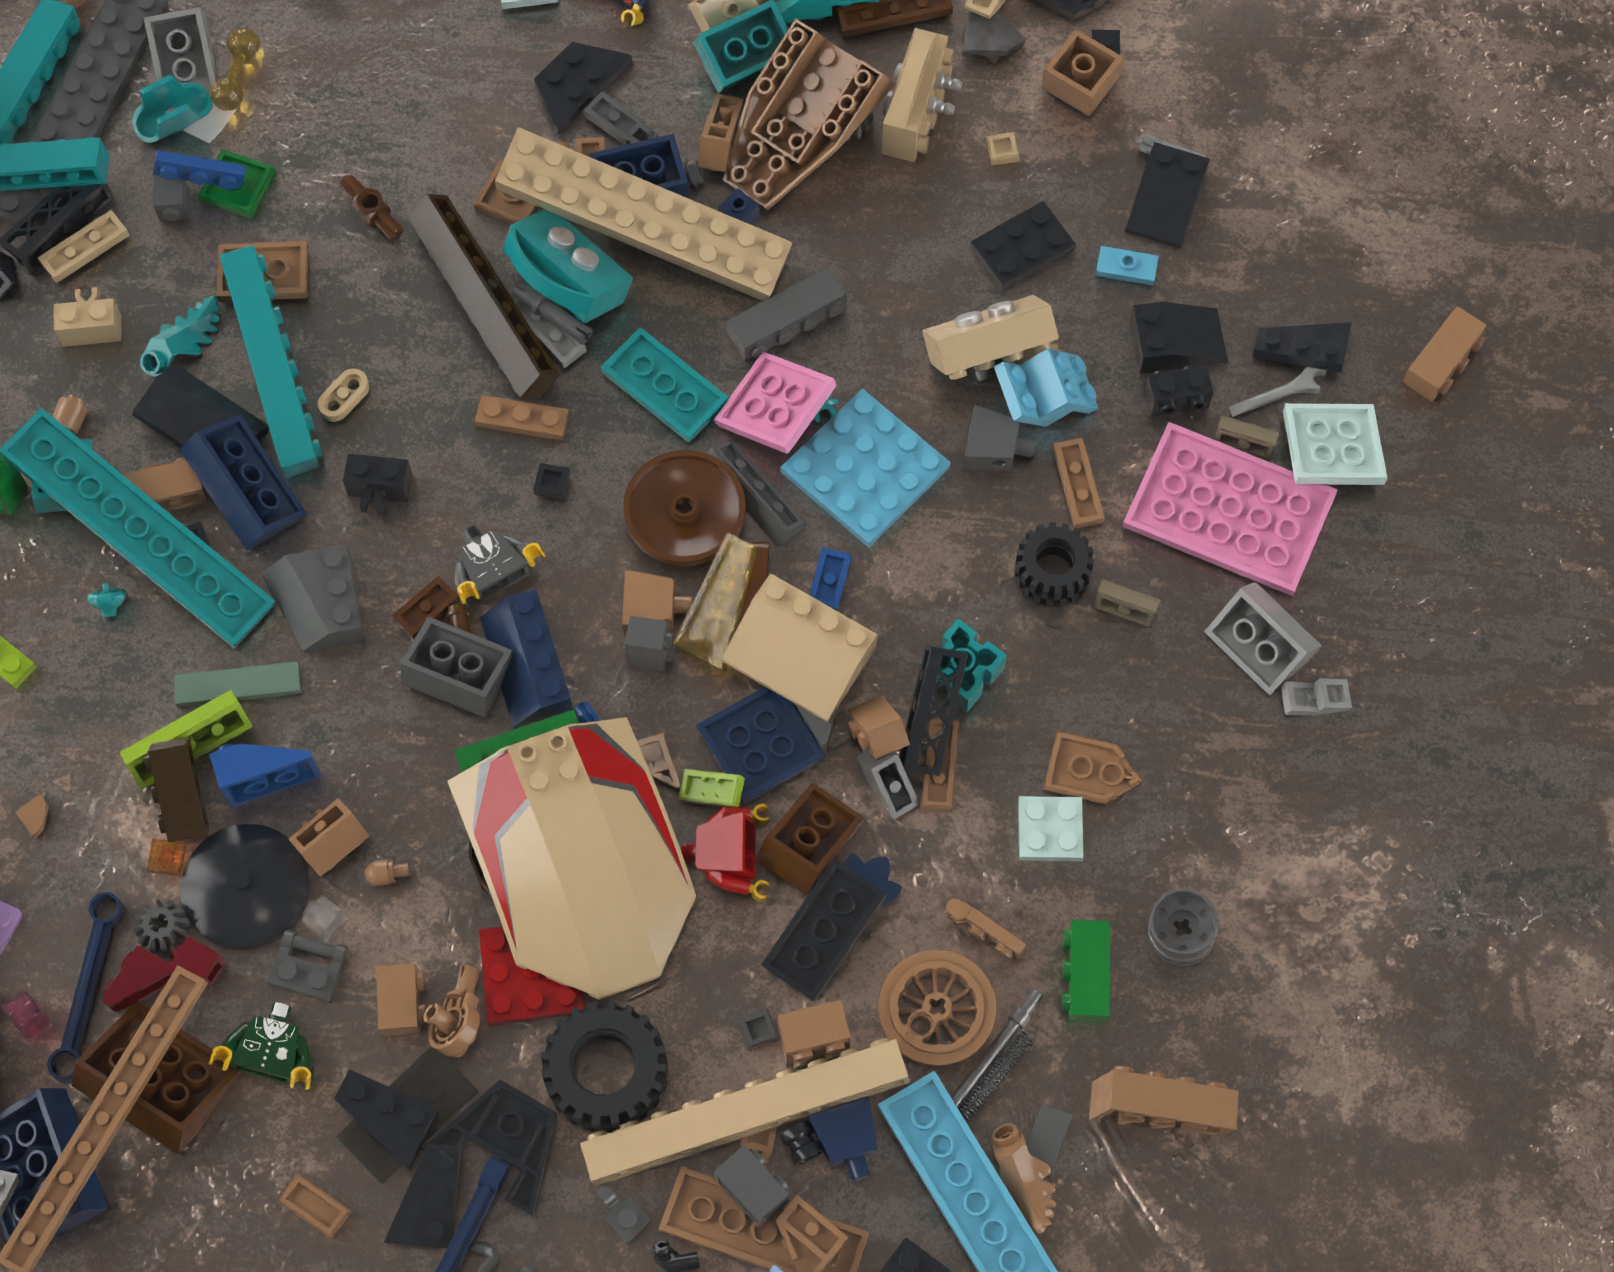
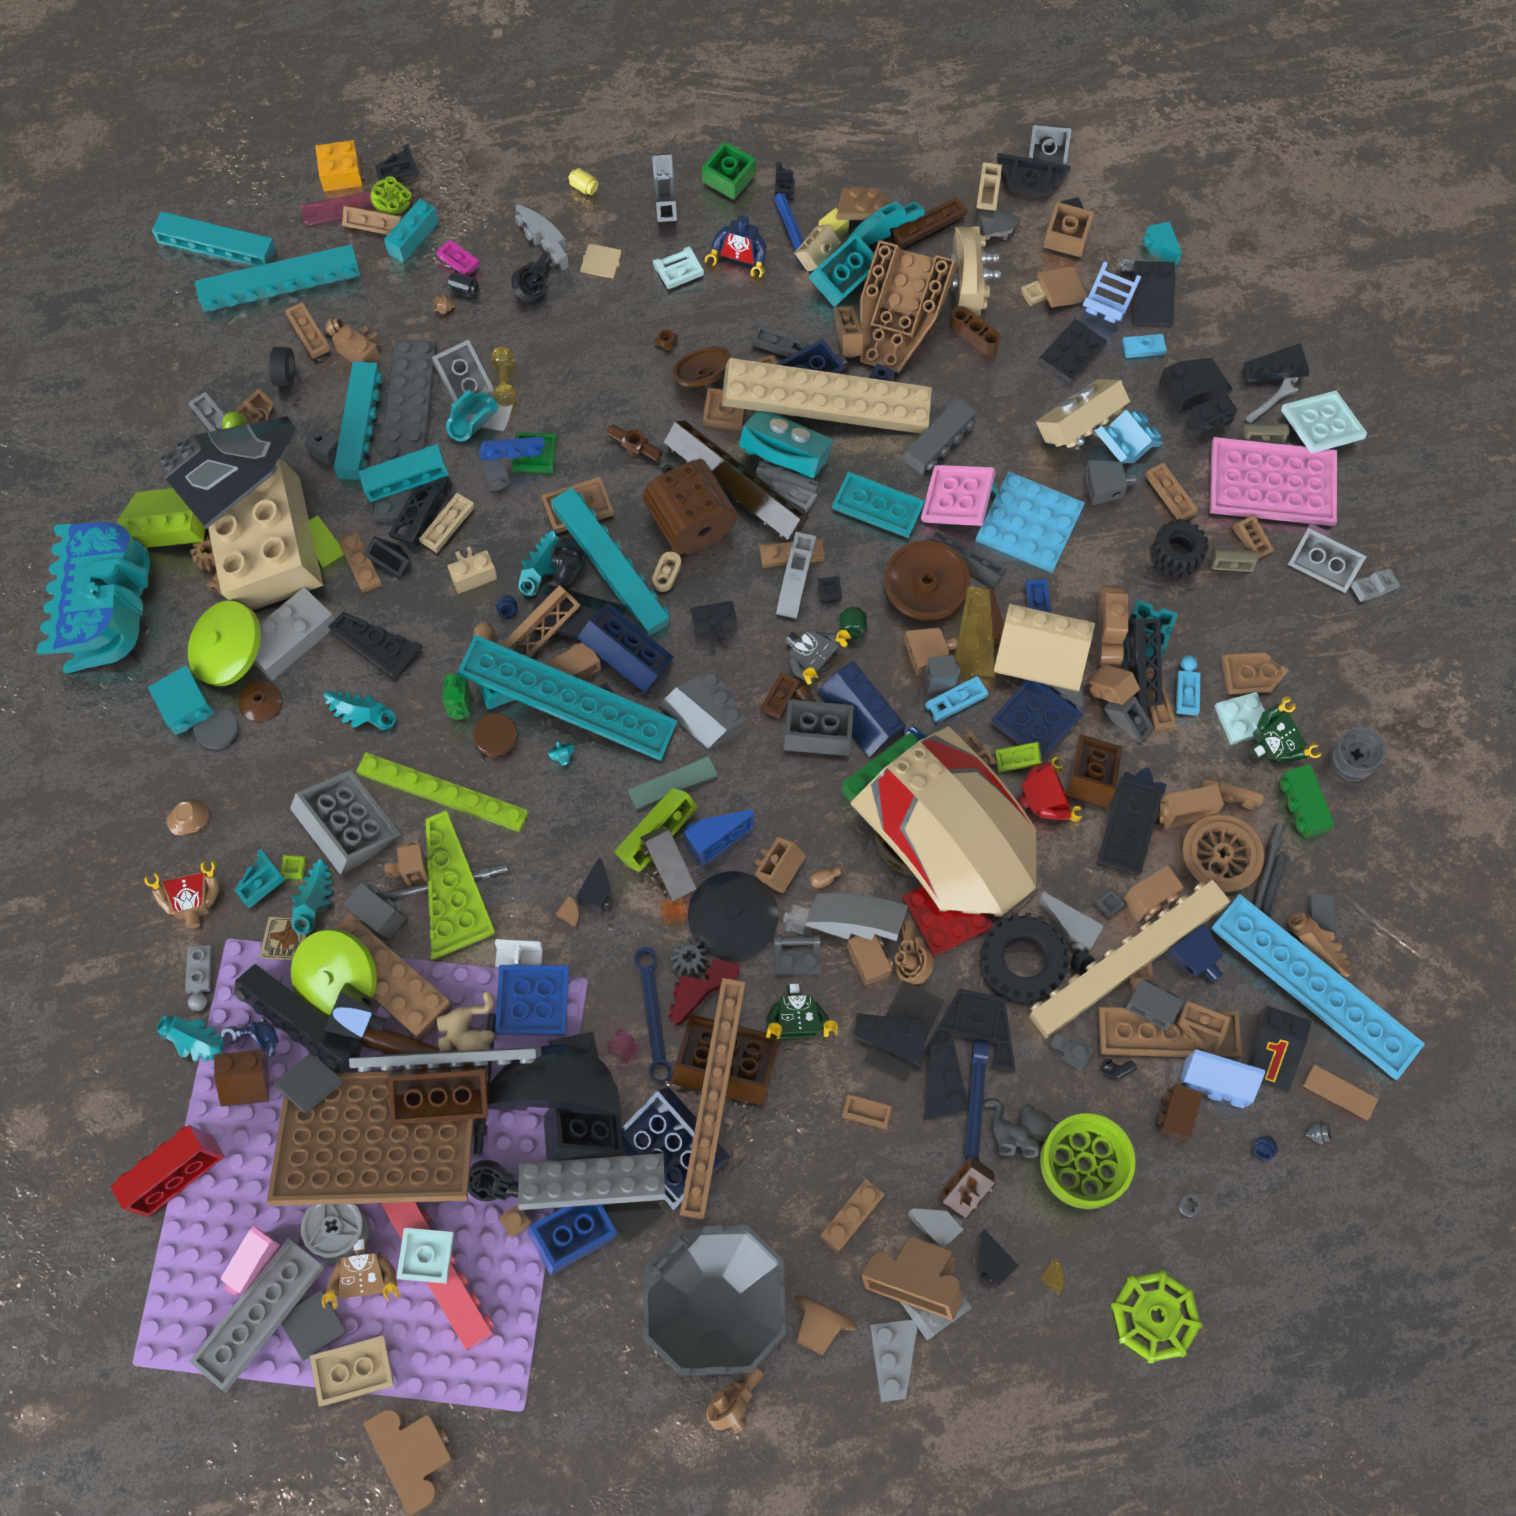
camera: 20 degrees left, 0 degrees up
black wing [534,42,633,134] -> none
black wheel [780,1121,824,1166] -> none
medium nougat wedge [1089,1066,1239,1135] -> none
medium nougat brick [1402,306,1487,402] -> none
none -> reddish brown tile [473,713,518,758]
none -> dark blue plate [496,595,517,617]
none -> medium nougat fence [501,585,581,658]
none -> black piece [551,538,586,587]
none -> black slope [576,858,614,915]
none -> reddish brown piece [642,458,738,555]
none -> reddish brown plate [654,329,678,350]
none -> reddish brown dish [673,346,731,387]
none -> light grey slope [776,532,816,619]
none -> light grey slope [805,893,908,941]
none -> dark green head [839,607,868,640]
none -> medium azure plate [925,676,989,723]
none -> reddish brown beam [950,306,1001,356]
none -> medium nougat tile [1037,266,1088,308]
none -> light grey slope [1038,892,1104,953]
none -> black tile [1071,951,1095,976]
none -> light blue plate [1083,261,1141,324]
none -> medium nougat brick [1097,585,1128,670]
none -> teal slope [1143,221,1182,266]
none -> medium nougat window [1156,784,1224,830]
none -> medium azure plate [1176,655,1200,716]
none -> medium nougat slope [1232,515,1275,559]
none -> dark green torso [1250,696,1322,762]

